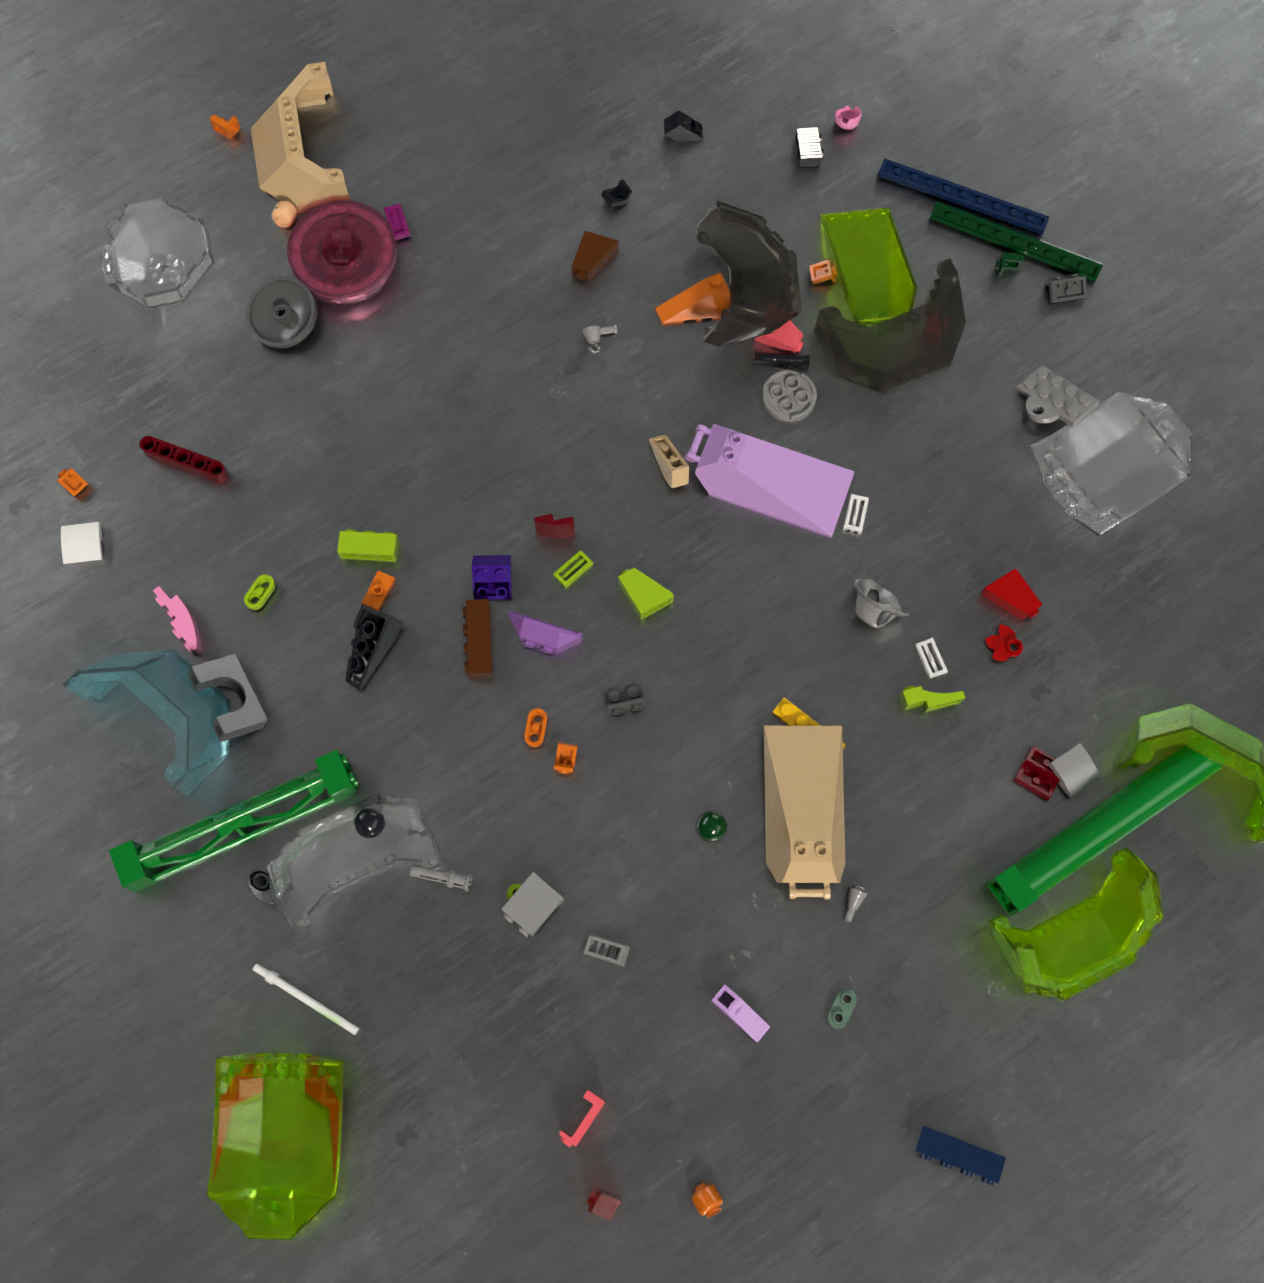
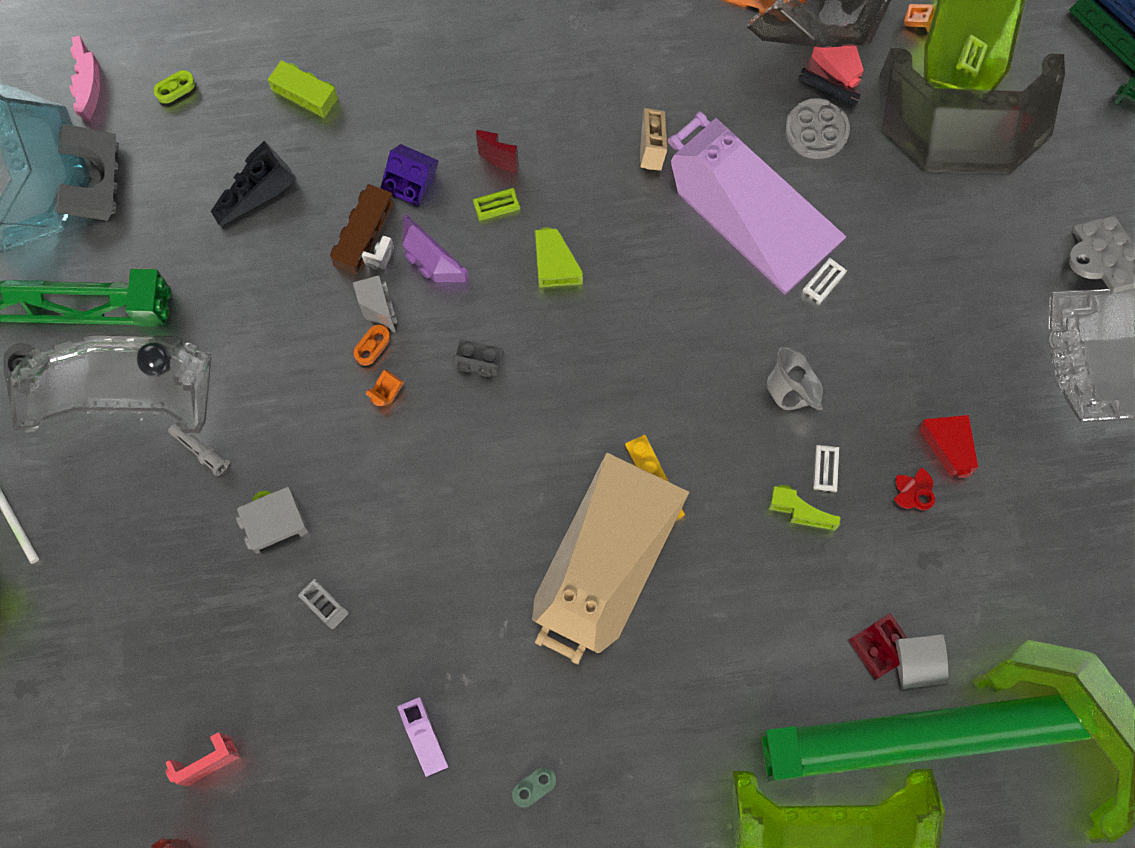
camera: 30 degrees right, 0 degrees up
orange plate [361,571,396,611] -> none
dark green hair [696,811,728,842] -> none
light grey cone [843,884,867,922] -> none
none -> light grey slope [353,275,398,332]
none -> white bracket [362,236,394,270]
none -> lime tile [956,35,988,78]

